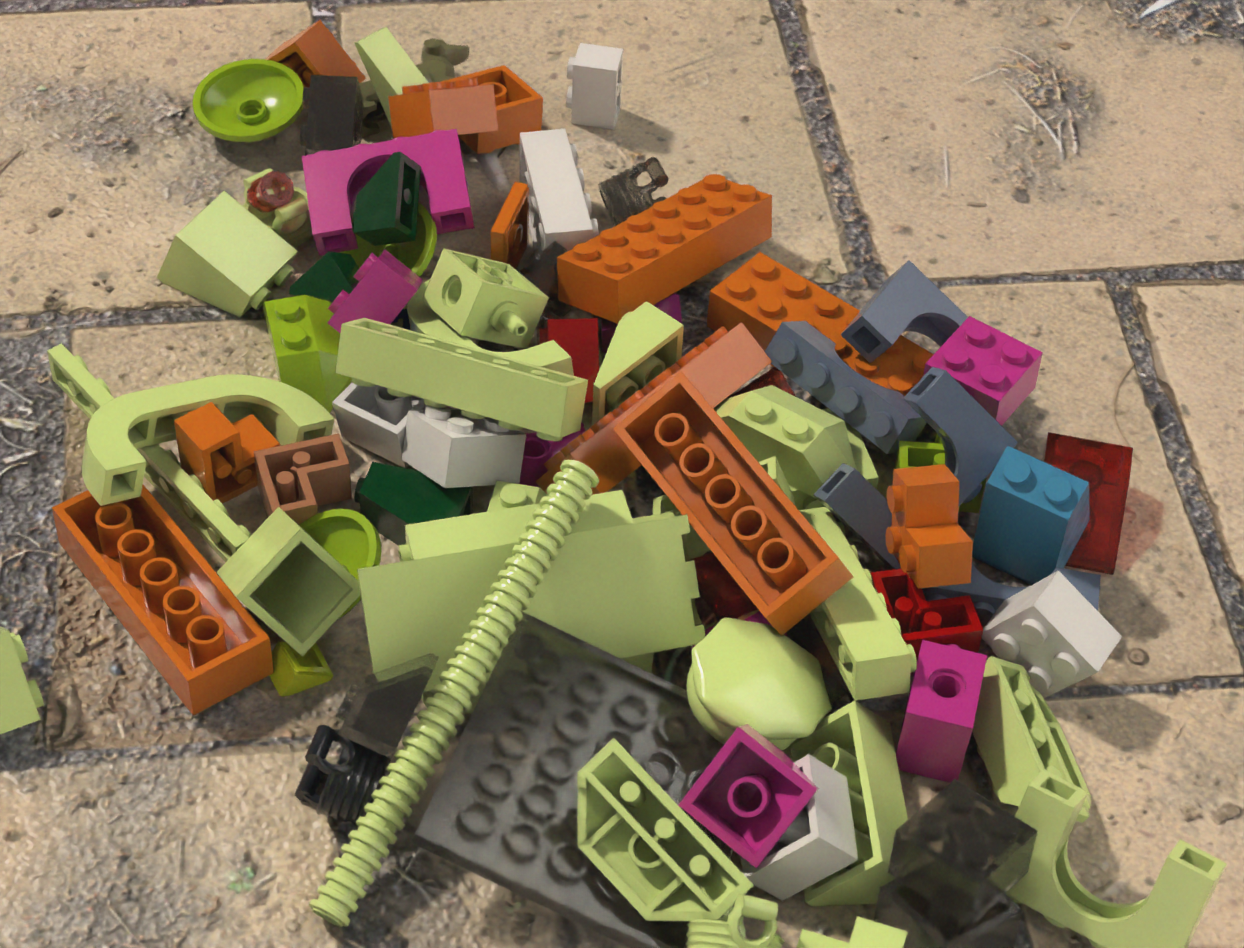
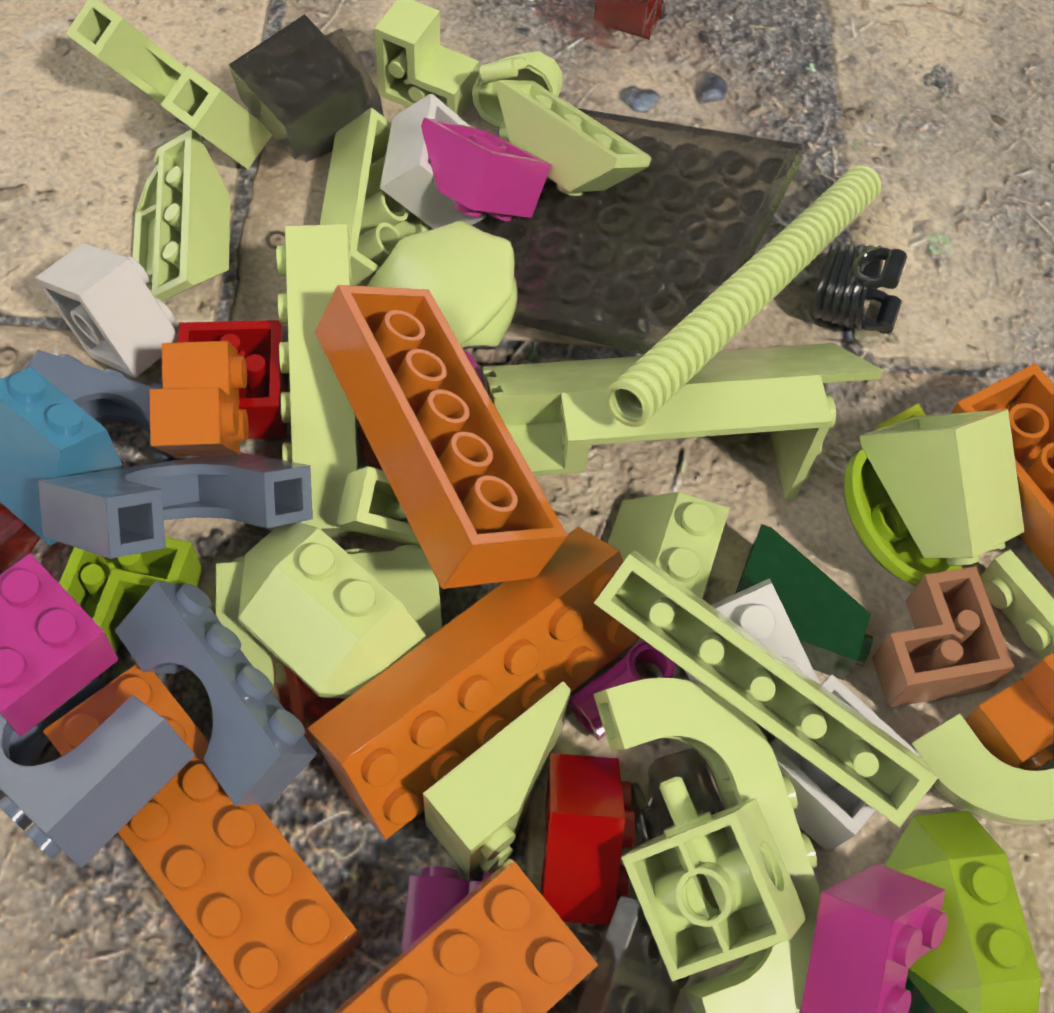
camera: 175 degrees left, 15 degrees up
clear smoke slope [336,653,439,759] -> none
dark pink piece [896,640,987,784] -> none

